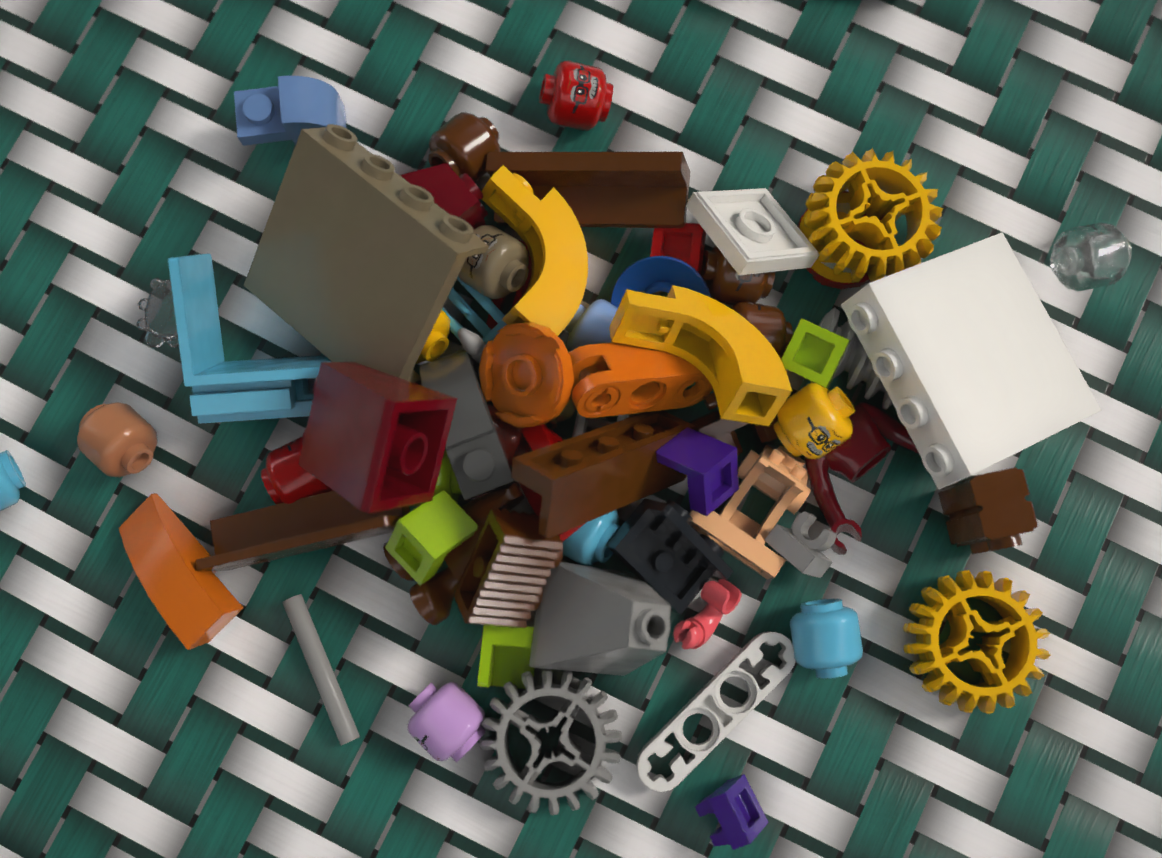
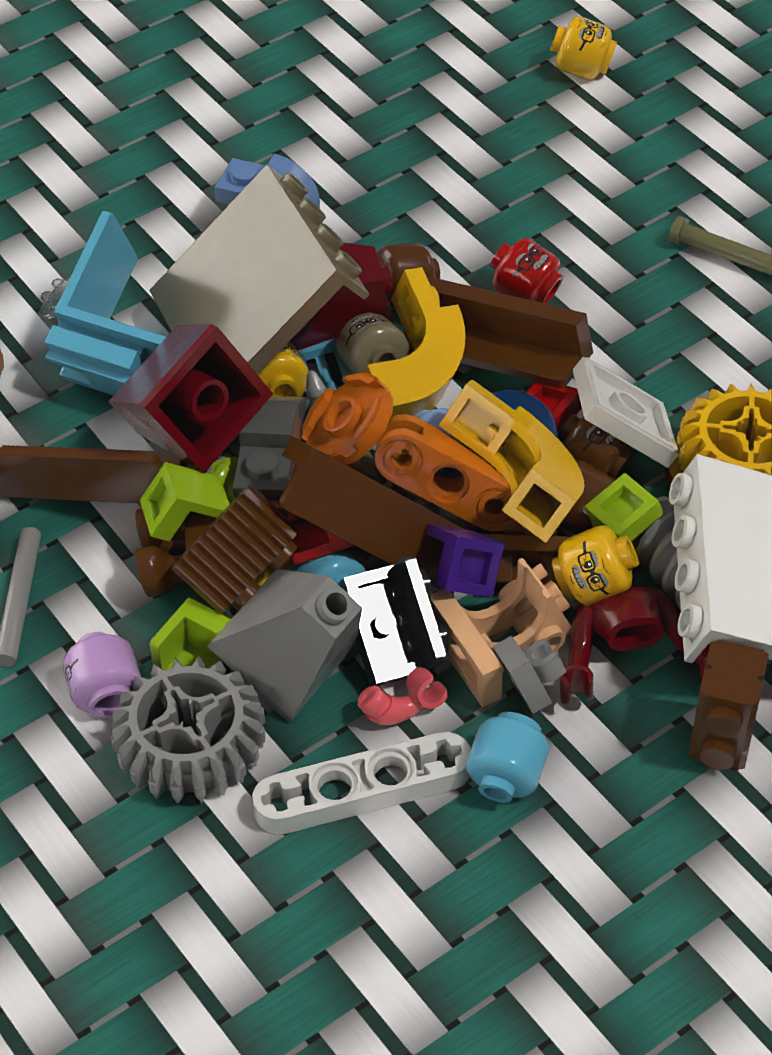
camera: 25 degrees right, 30 degrees down
red head [261,437,334,504] -> none
dark purple tile [695,774,769,850] -> none
yellow gear [903,570,1051,714] -> none

